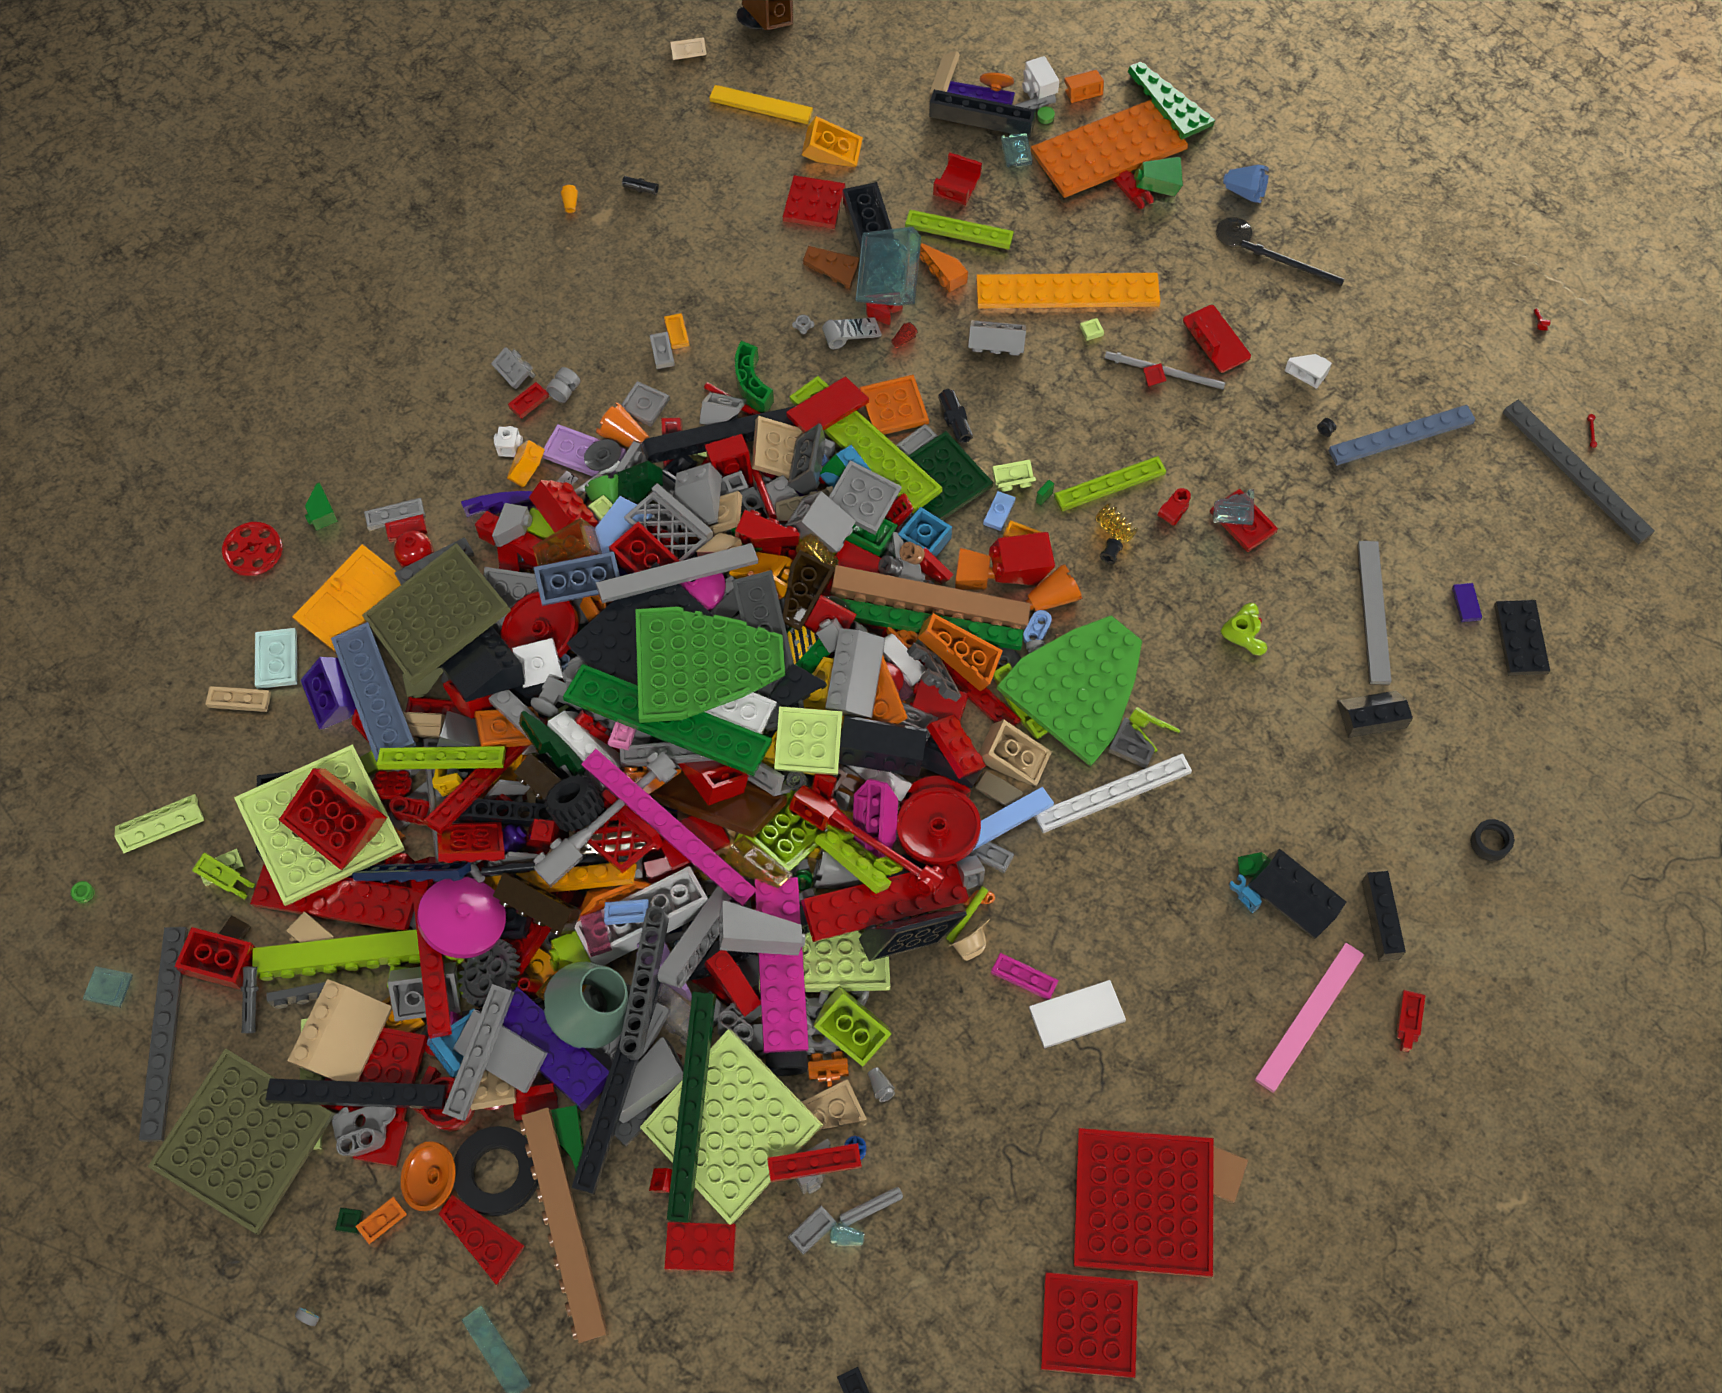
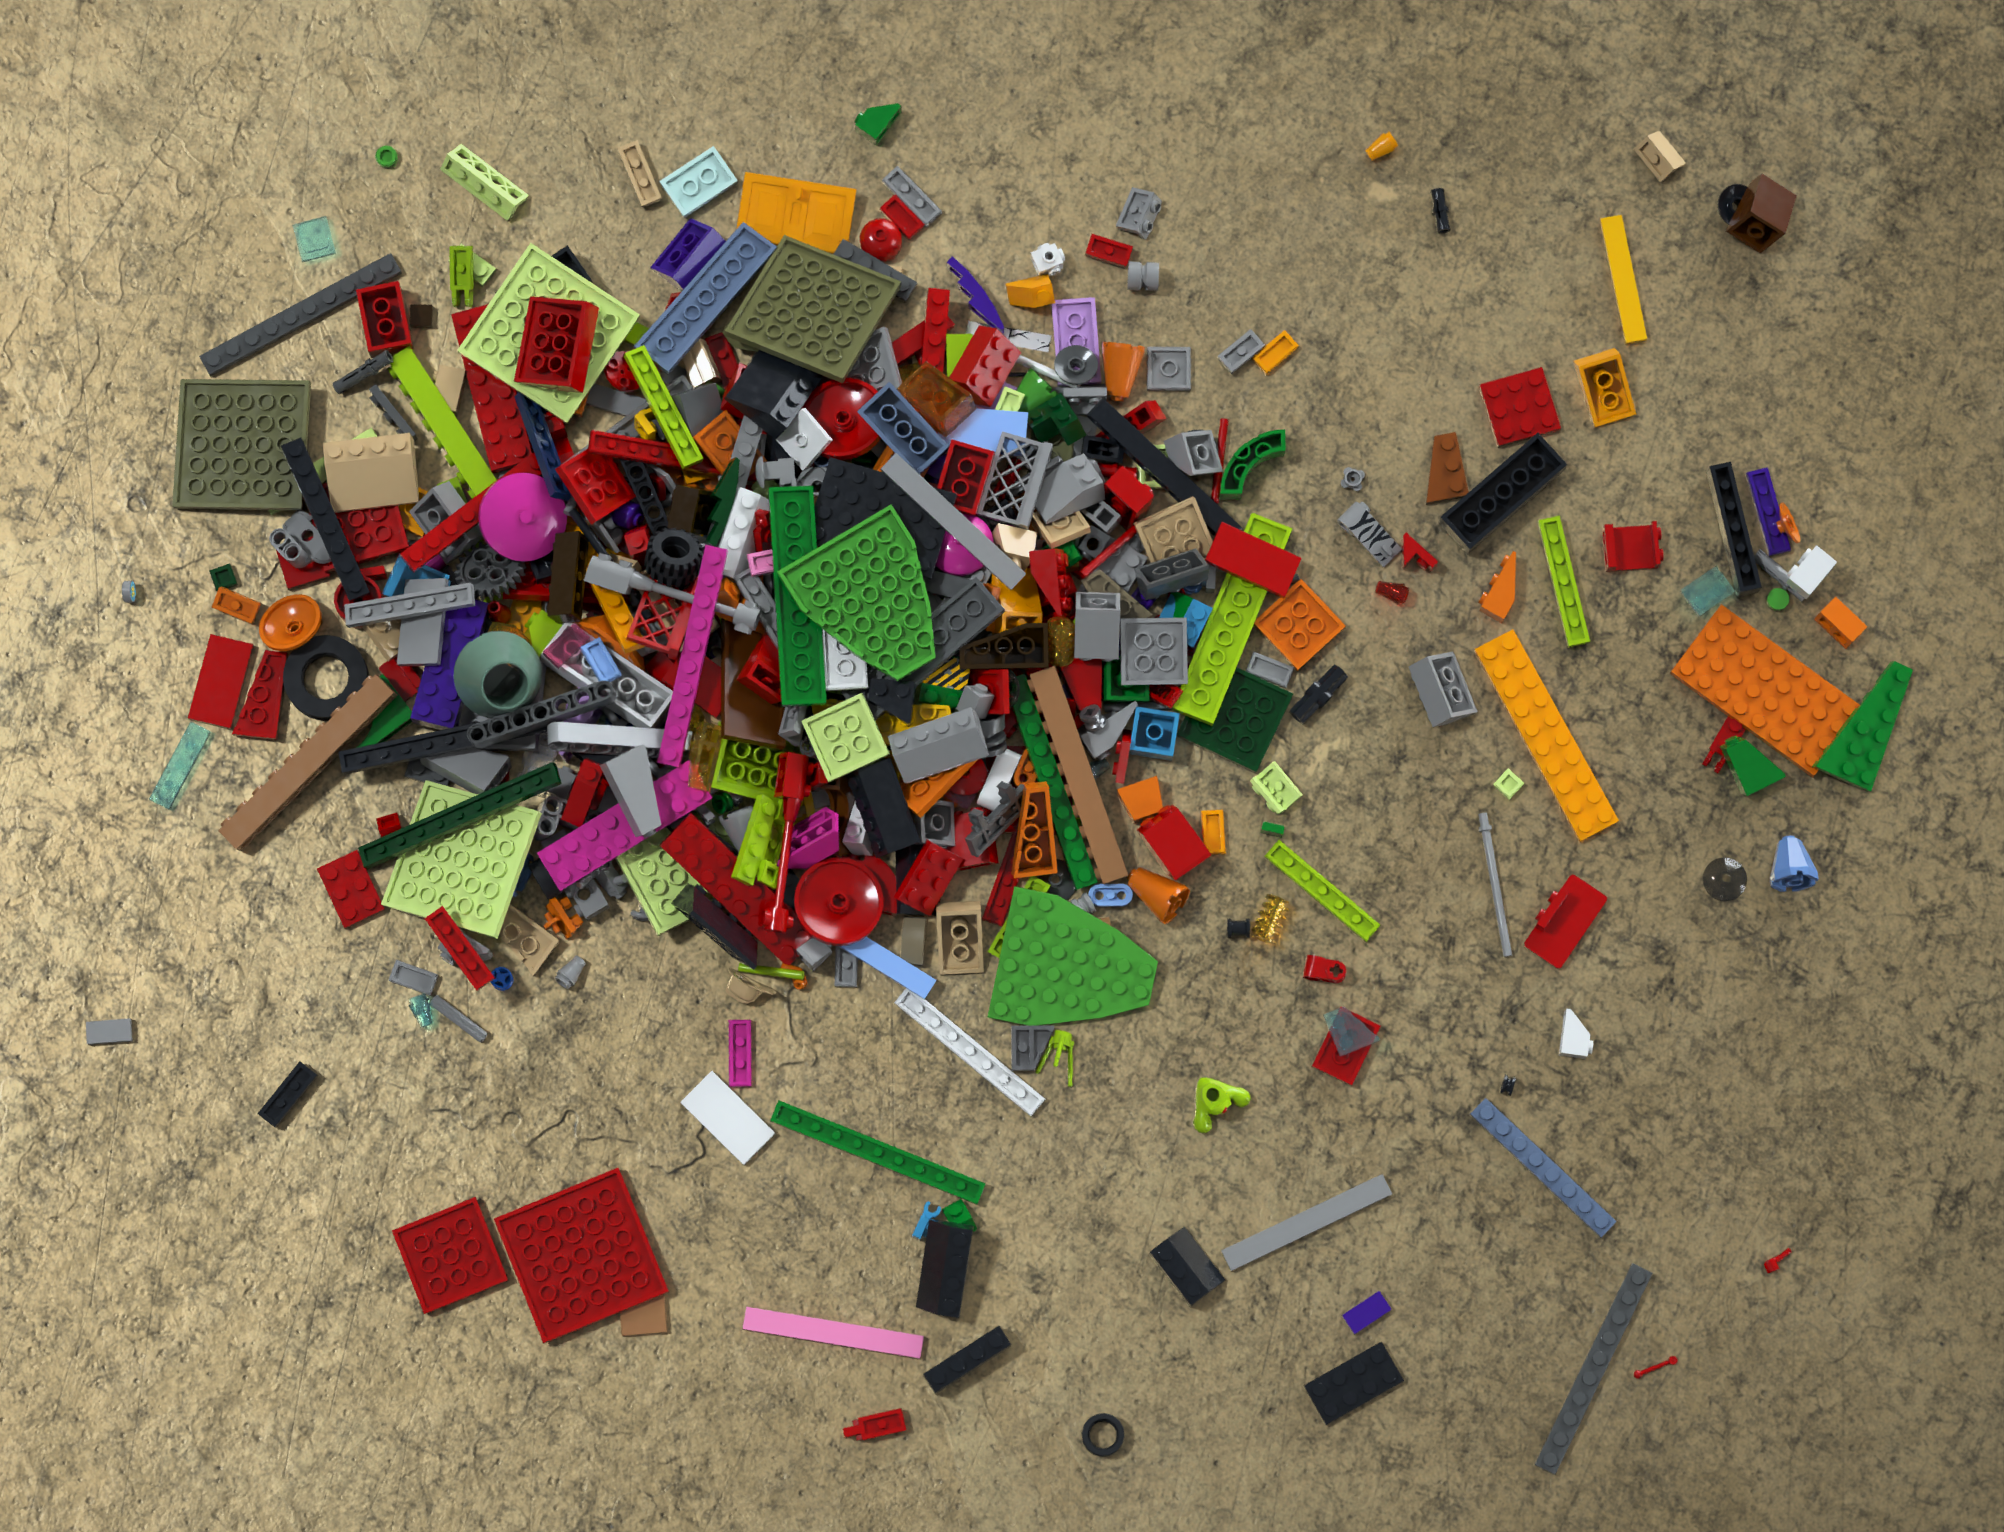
camera: 60 degrees right, 15 degrees up
red wedge [222,522,283,576] -> none
red piece [389,796,430,826] -> none
light grey slope [492,503,532,547] -> none
lime slope [813,986,892,1067] -> none
clear light blue slope [856,226,921,306] -> none
medium nougat wheel [899,542,925,565] -> none
tan tile [930,51,960,95] -> none
light blue plate [983,491,1016,531] -> none
red plate [1143,363,1166,387] -> none
black bar [1241,240,1345,286] -> none
none -> red tile [188,634,254,729]
none -> green plate [770,1100,986,1205]

